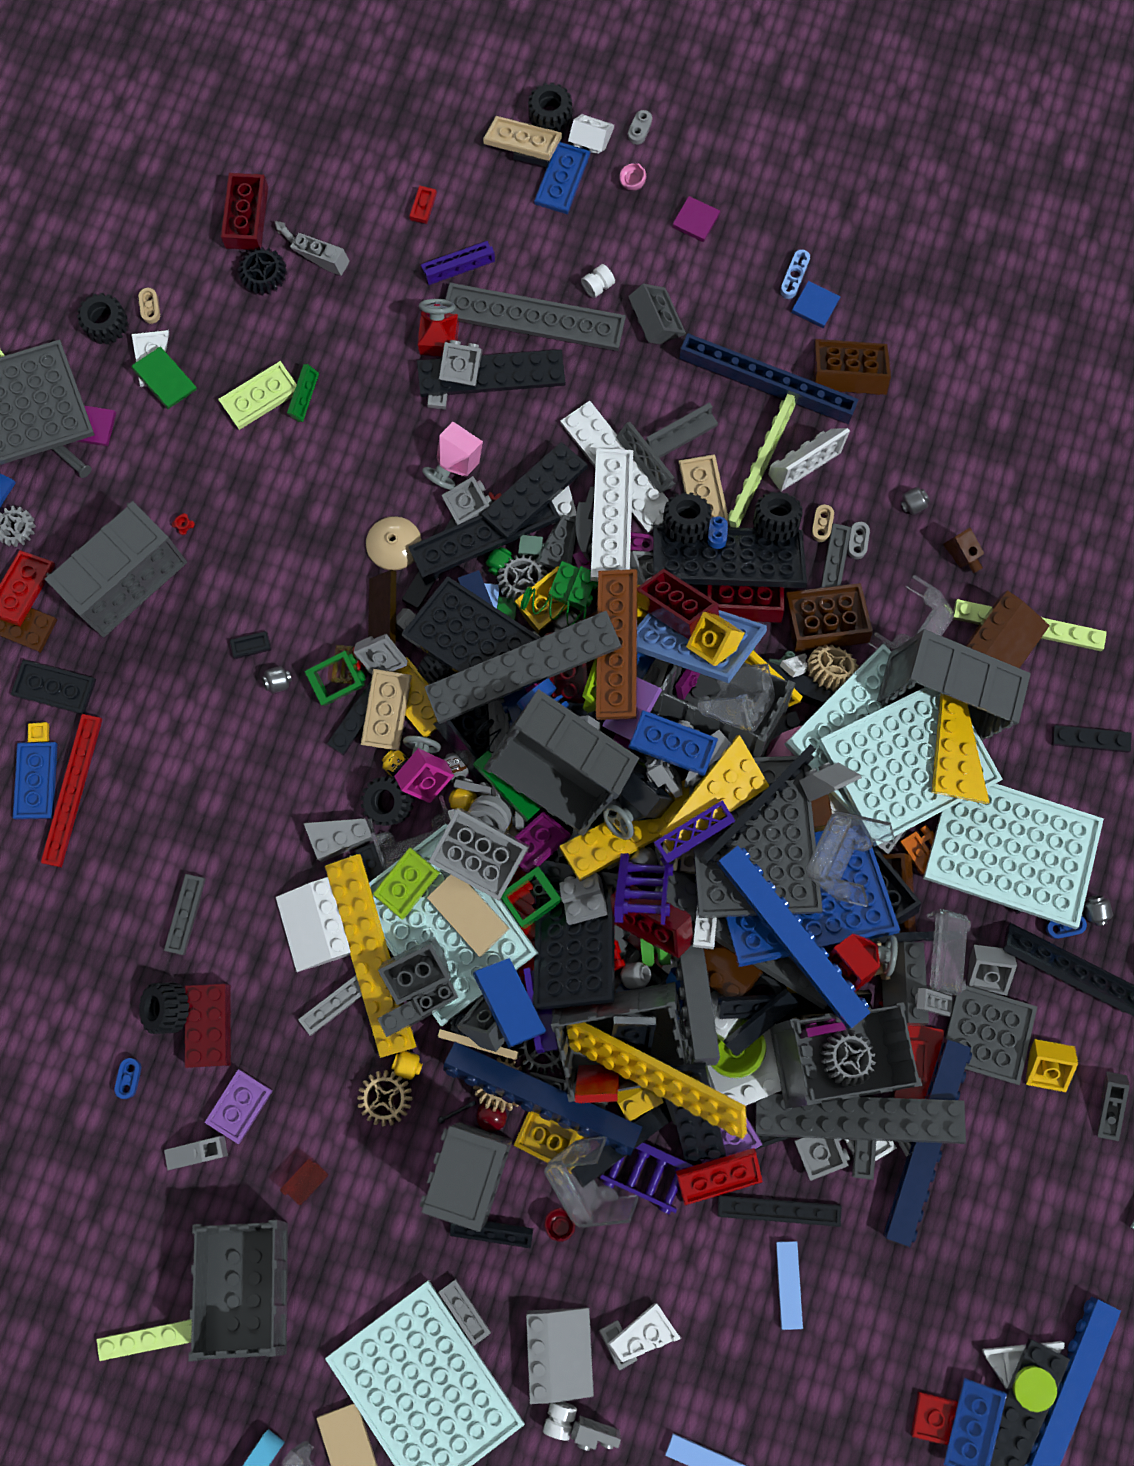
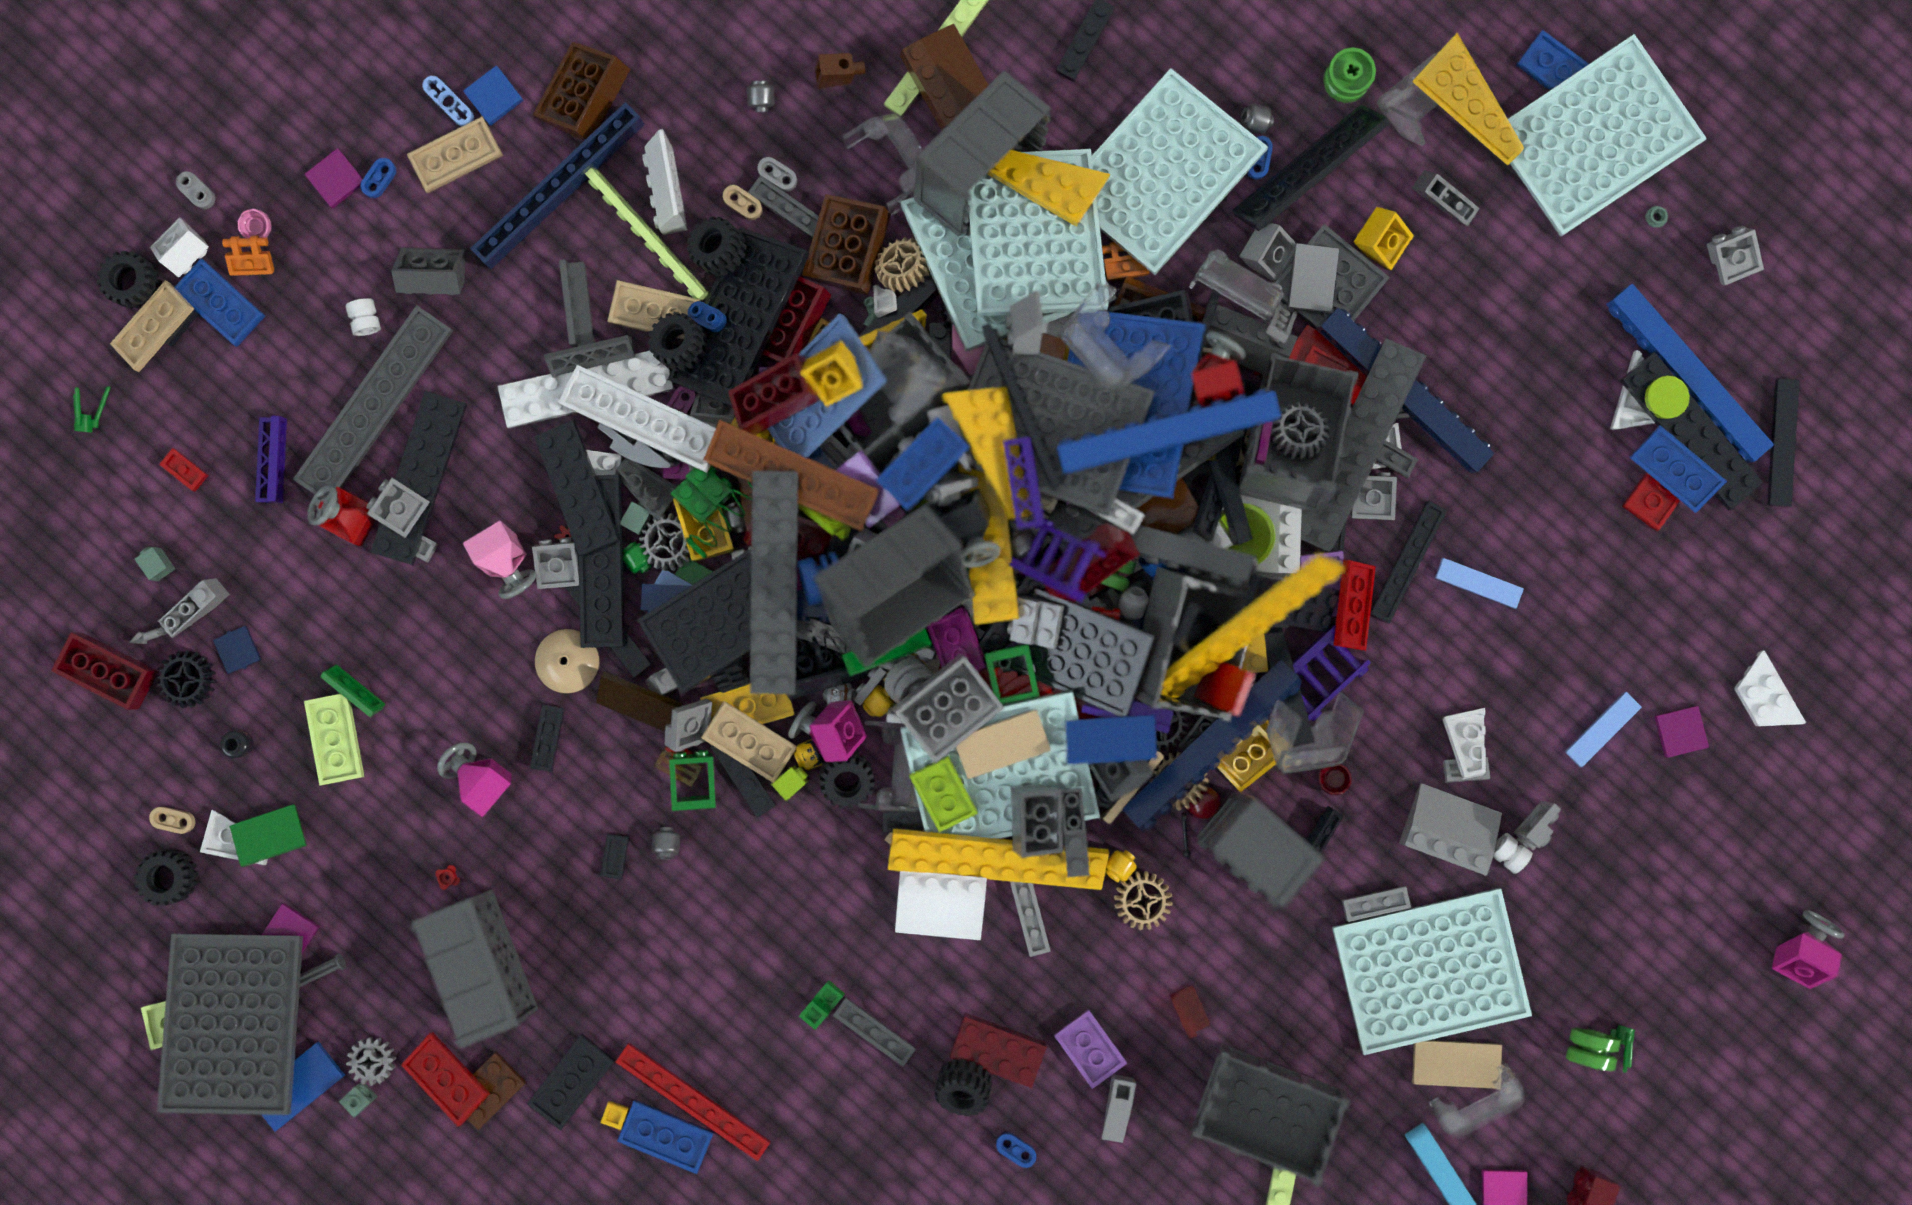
camera: 70 degrees left, 10 degrees up
light grey wedge [303,819,375,862] -> none
none -> green plant [73,386,111,433]
none -> sand green brick [135,546,175,581]
none -> dark blue piece [213,626,261,674]
none -> black head [220,730,254,758]
none -> orange plate [222,235,275,276]
none -> blue plate [361,158,396,198]
none -> tan tile [407,116,503,193]
none -> dark pink piece [437,742,512,817]
none -> black plate [530,704,565,772]
none -> lime brick [772,765,809,801]
none -> green slope [799,980,845,1030]
none -> light grey tile [1288,243,1339,313]

